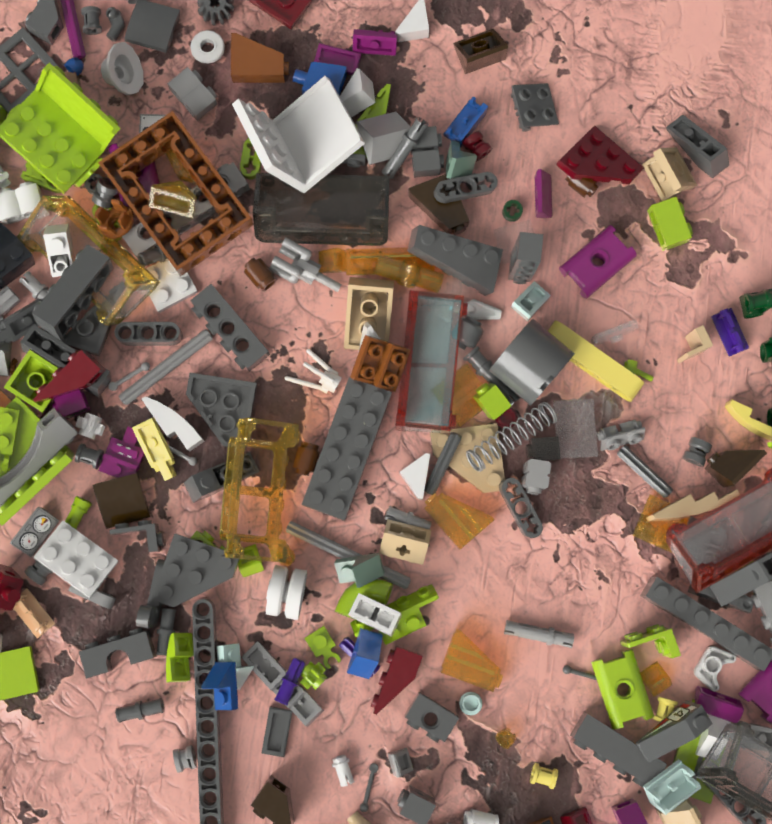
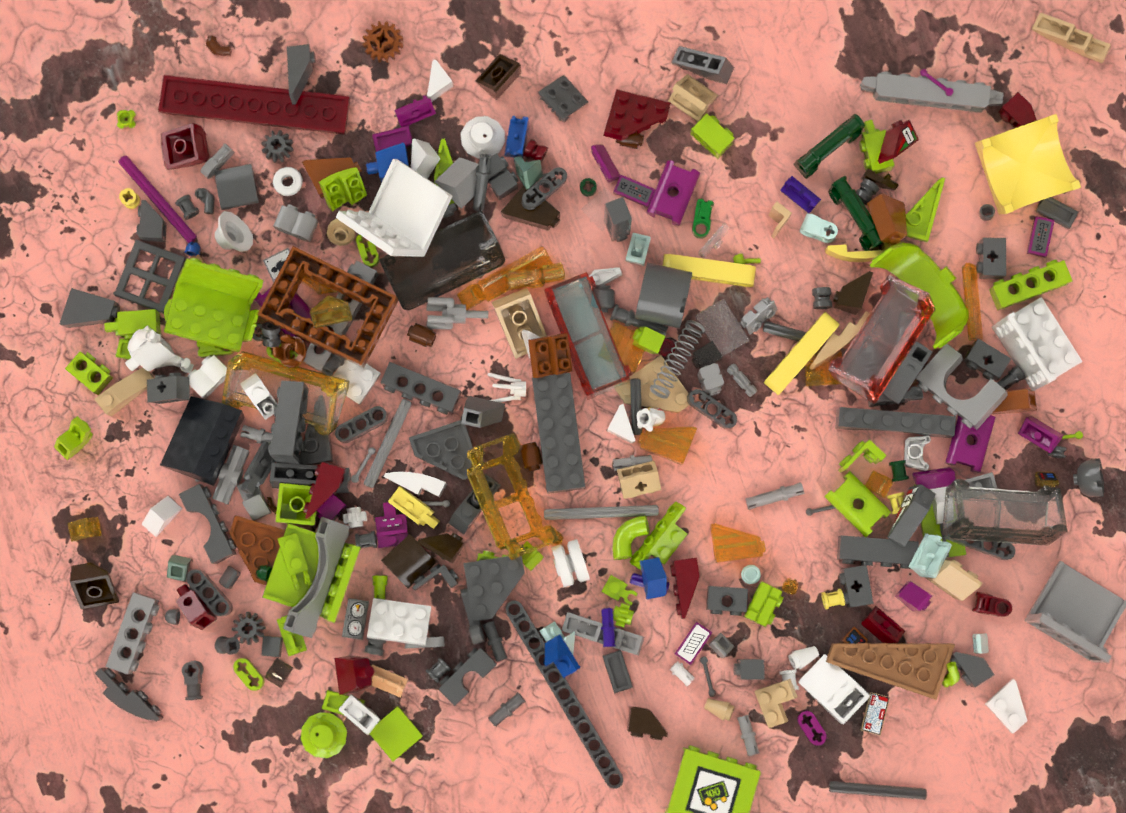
camera: 20 degrees left, 0 degrees up
lime slope [166,633,194,682] -> none
light grey wheel [173,745,197,773] -> none
sand green slope [334,553,385,588] -> none
white brick [348,593,402,637] -> none
dark grey wedge [407,225,503,296] -> none
none -> lime slope [319,167,367,211]
none -> tan plate [327,219,355,246]
none -> dark brown slope [417,533,465,564]
none -> dark grey bush [426,657,451,683]
none -> white hat [461,116,505,159]
none -> dark grey slope [461,396,505,428]
none -> tile [613,175,655,208]
none -> white animal [637,407,666,432]
none -> white tile [675,622,712,665]
none -> green piece [692,199,714,239]
none -> light grey axle [727,363,757,397]
none -> lime brick [744,581,784,627]
none -> light yellow beam [764,312,840,395]
none -> light aqua piece [799,213,838,243]
none -> dark grey brick [839,565,874,608]
none -> dark green bush [889,460,909,482]

